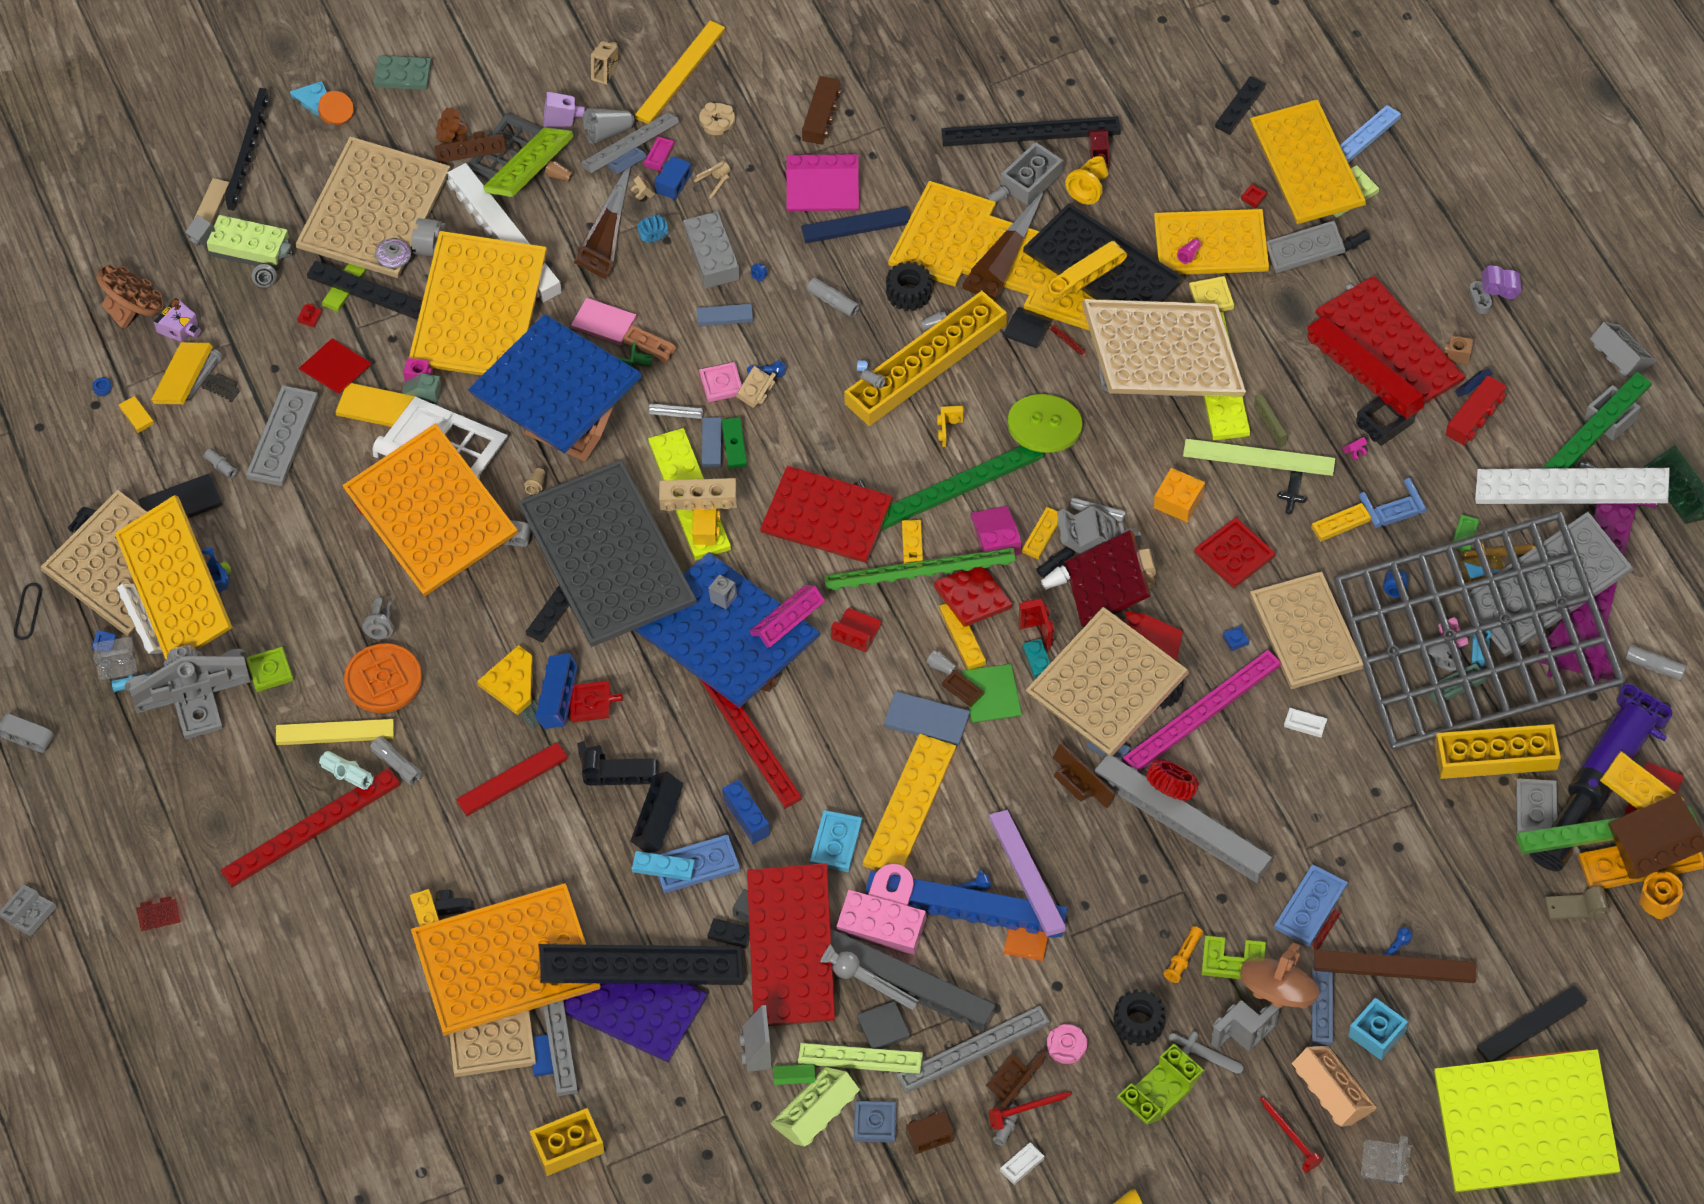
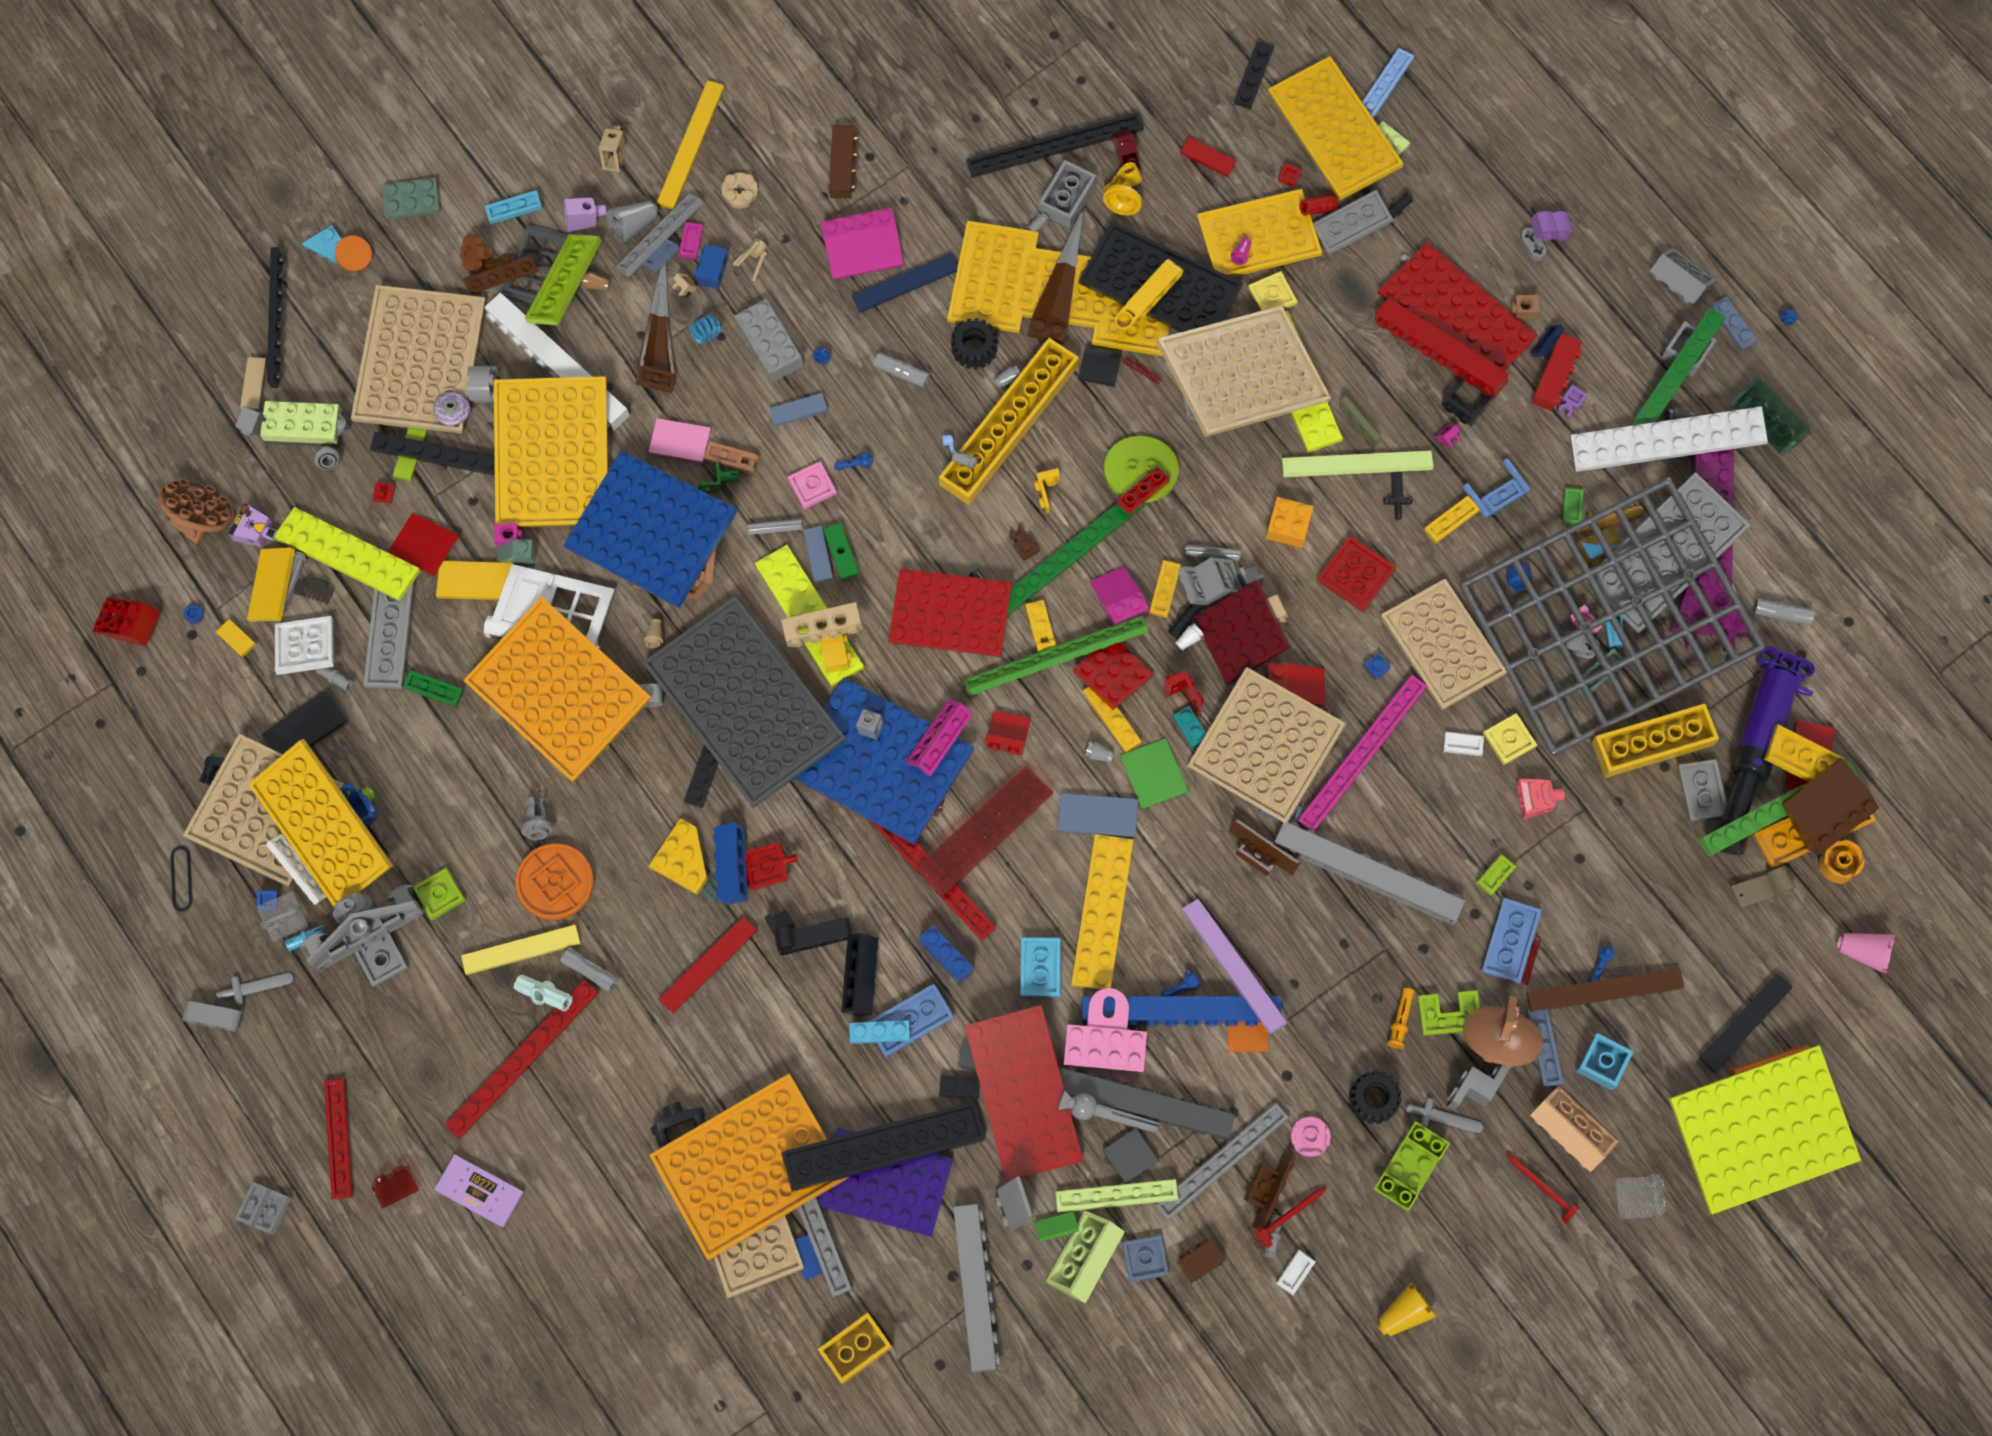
camera: 10 degrees left, 15 degrees up
yellow bracket [410,889,439,926] -> none
tan bracket [736,366,776,408] -> none
reddish brown tile [942,670,984,707] -> none
red gear [1146,759,1199,801] -> none
none -> red slope [92,597,160,646]
none -> light grey sword [216,973,294,1006]
none -> neon yellow plate [275,507,421,601]
none -> white plate [275,616,334,675]
none -> red tile [324,1078,353,1200]
none -> green plate [403,670,464,708]
none -> lavender tile [434,1154,524,1228]
none -> medium azure plate [485,190,543,225]
none -> clear red plate [916,766,1053,897]
none -> light grey brick [953,1204,1000,1373]
none -> reddish brown plate [1009,526,1039,561]
none -> red tile [1116,467,1170,515]
none -> red tile [1180,137,1237,178]
none -> red axle [1299,194,1338,216]
none -> lime plate [1476,854,1517,896]
none -> light yellow plate [1483,713,1537,766]
none -> coral torso [1516,779,1565,820]
none -> medium lavender plate [1557,385,1588,419]
none -> sand blue plate [1711,297,1758,351]
none -> bright pink cone [1837,933,1895,974]

